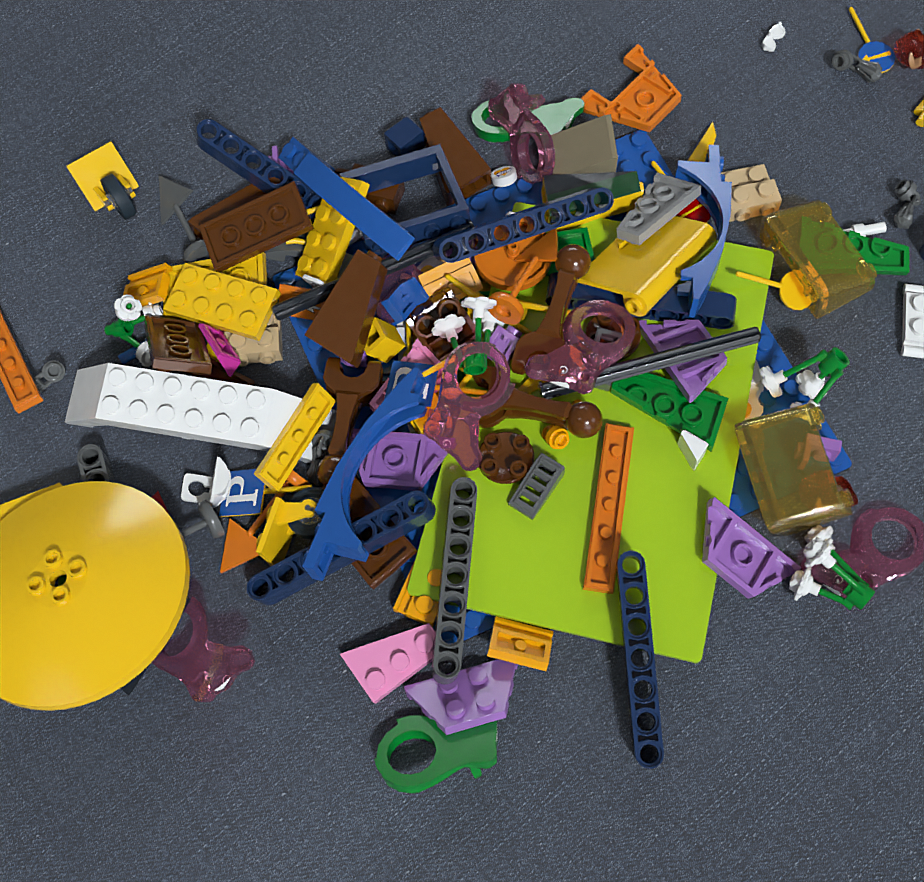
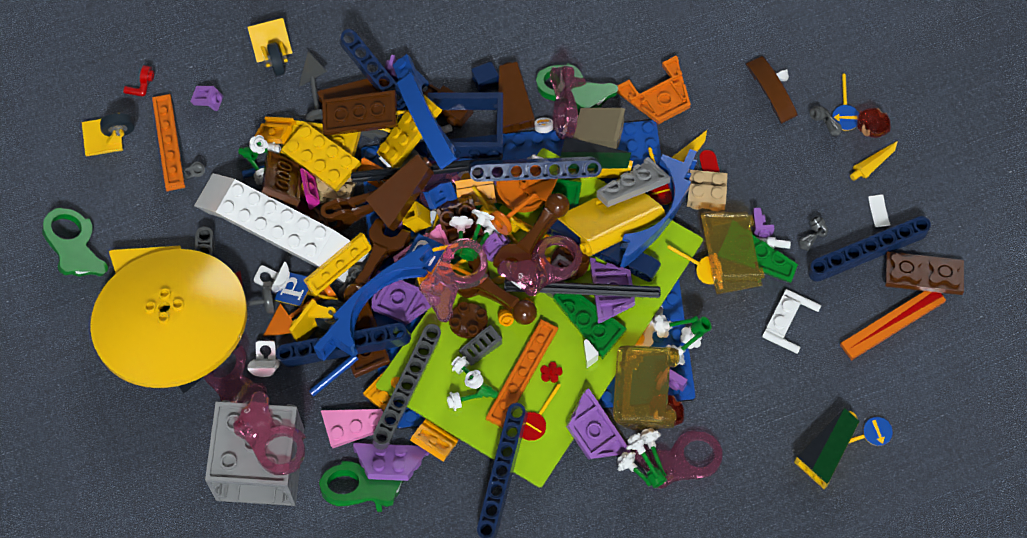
camera: 15 degrees right, 0 degrees up
none -> medium lavender bracket [190,86,223,111]
none -> light grey piece [205,400,305,506]
none -> clear pink animal [233,391,307,475]
none -> white piece [248,341,280,377]
none -> blue bar [309,355,359,396]
none -> reddish brown piece [321,189,377,232]
none -> white plant [447,356,498,411]
none -> red piece [517,384,561,441]
none -> red plant [540,362,563,383]
none -> red piece [699,150,720,172]
none -> reddish brown slope [746,56,798,124]
none -> medium lavender bracket [751,208,775,238]

